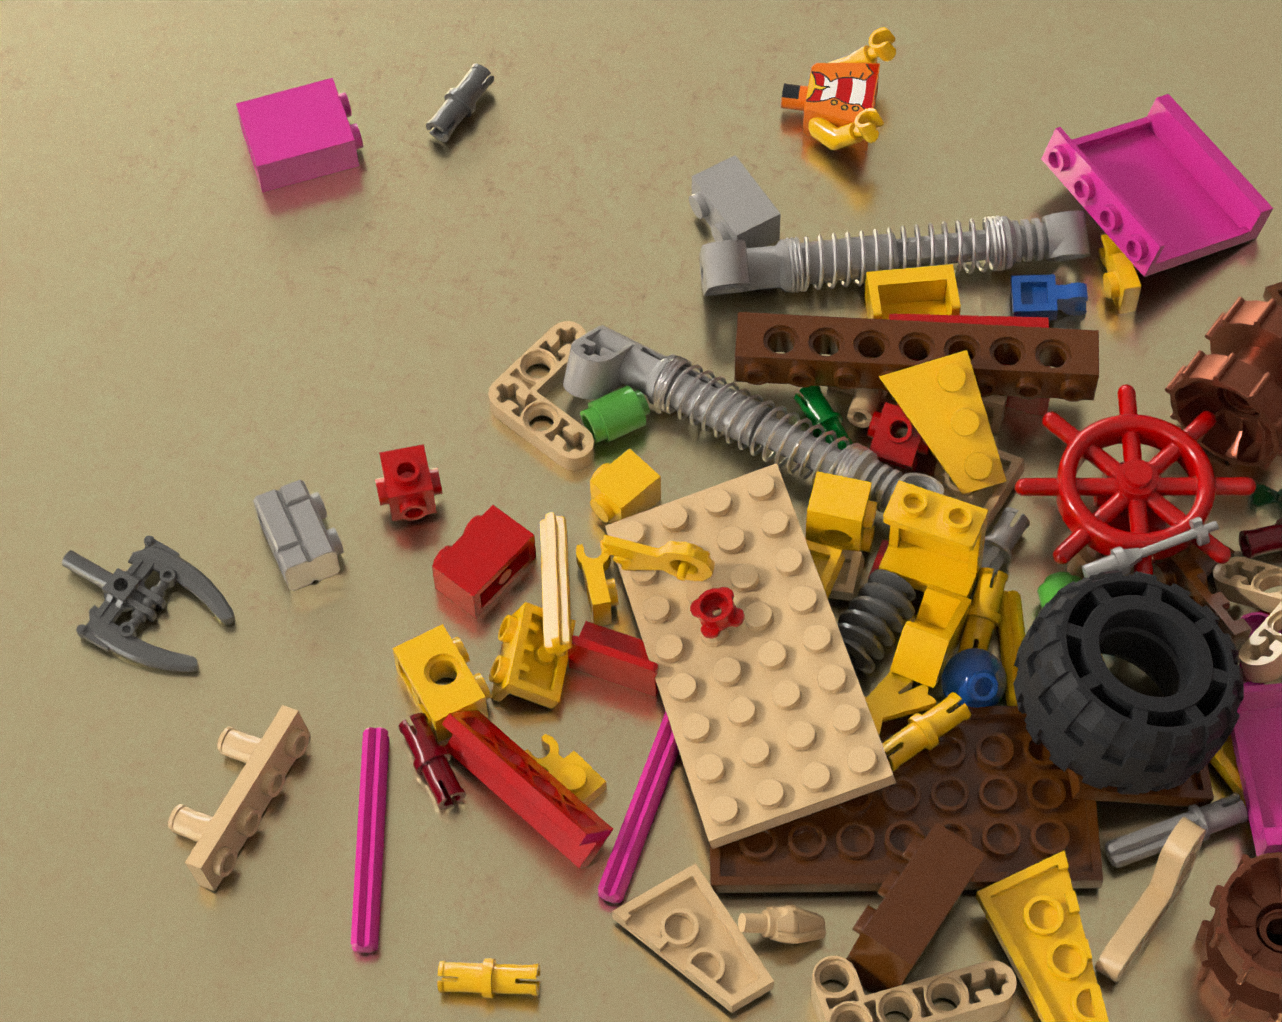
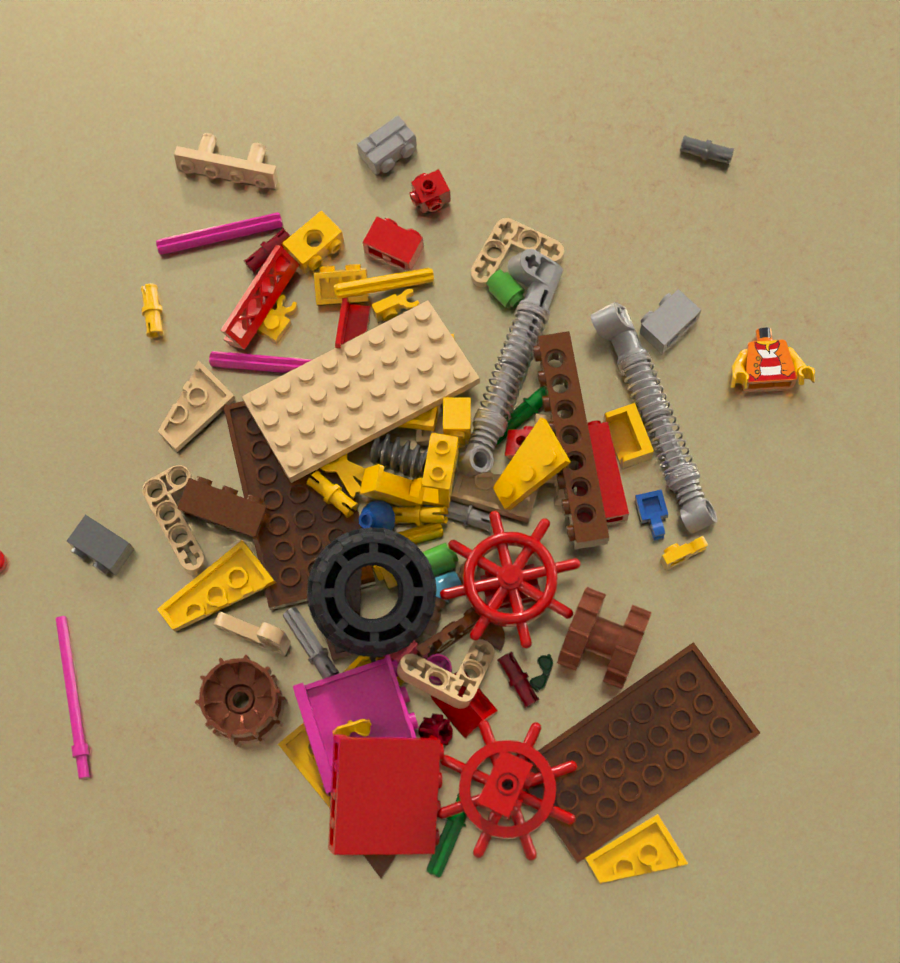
camera: 80 degrees right, 15 degrees up
dark grey bar [62,536,235,672] -> none
dark pink brick [236,78,363,193] -> none
yellow brick [590,448,661,523] -> none
yellow piece [602,535,715,581] -> none
red plate [690,587,745,639] -> none
tan piece [738,905,826,944] -> none
dark pink panel [1041,94,1273,277] -> none
light grey piece [1082,517,1219,578] -> none

